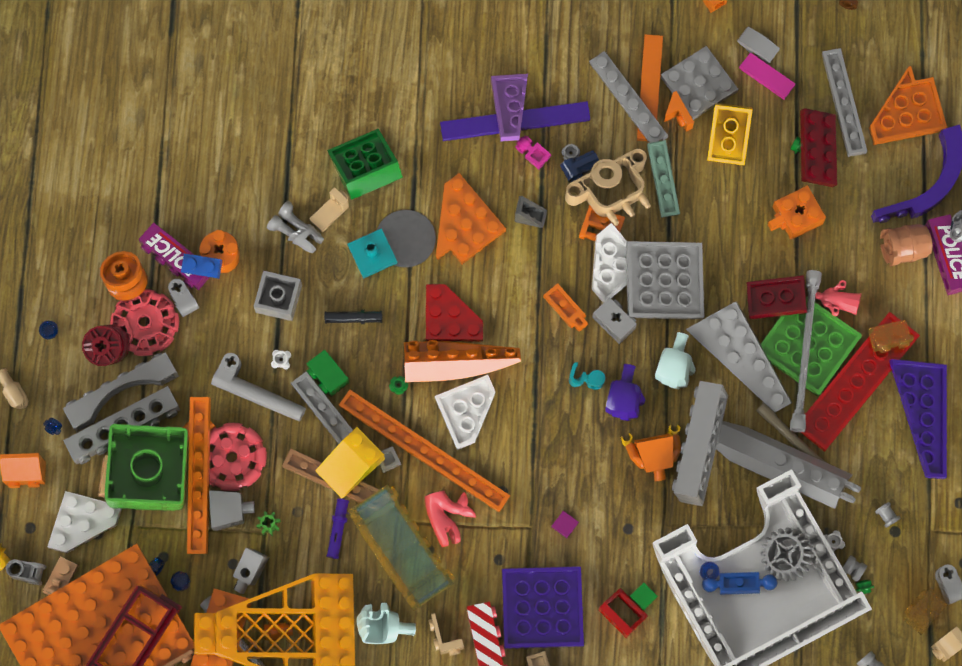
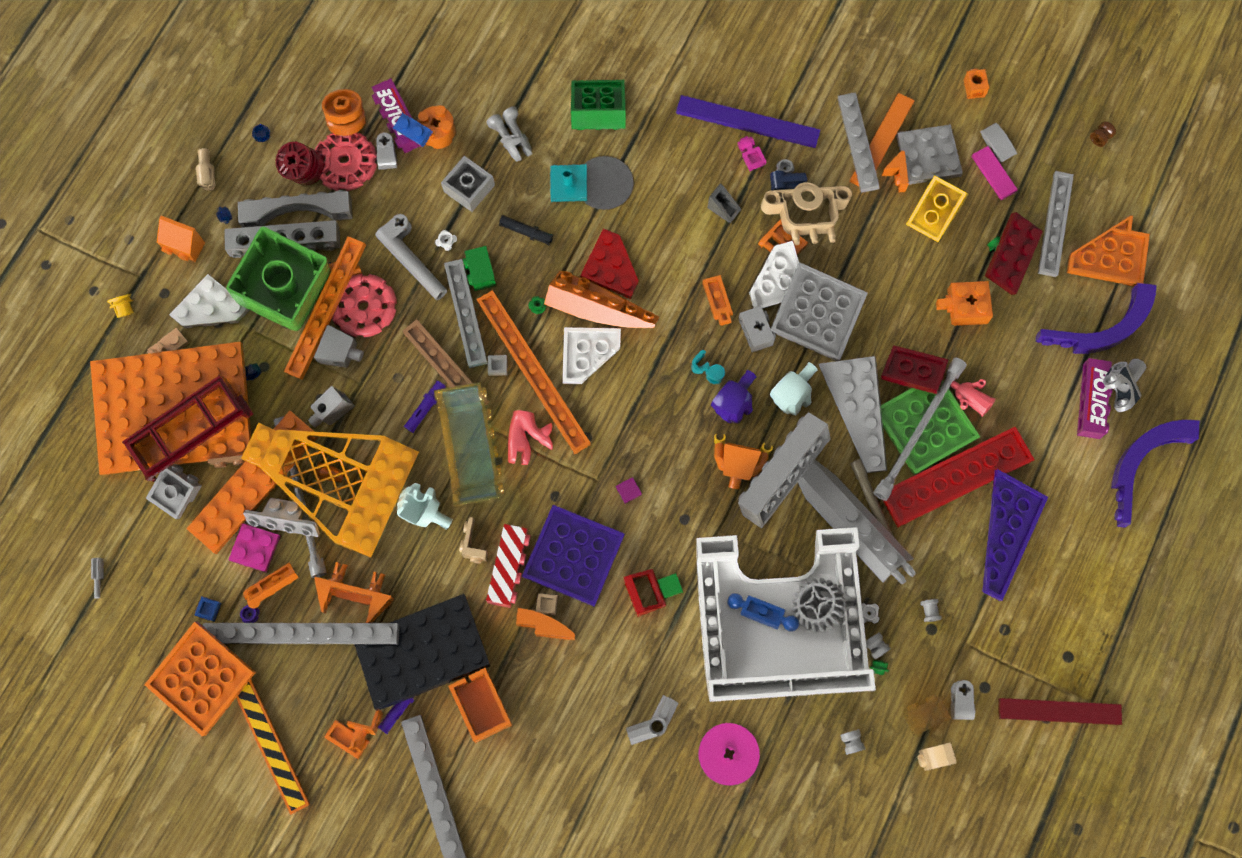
camera: 25 degrees right, 0 degrees up
light grey piece [6,559,46,586] -> none
clear blue tile [170,571,191,592] -> none
bright green gear [257,511,281,536] -> none
tan bracket [310,187,349,232] -> none
yellow slope [315,427,385,499] -> none
orange wing [436,173,506,264] -> none
medium lavender wing [491,74,528,141] -> none
sand green tile [647,140,680,218] -> none
clear blue plate [700,562,720,580] -> none
clear yellow bracket [868,320,914,353] -> none
nougat piece [880,224,932,267] -> none

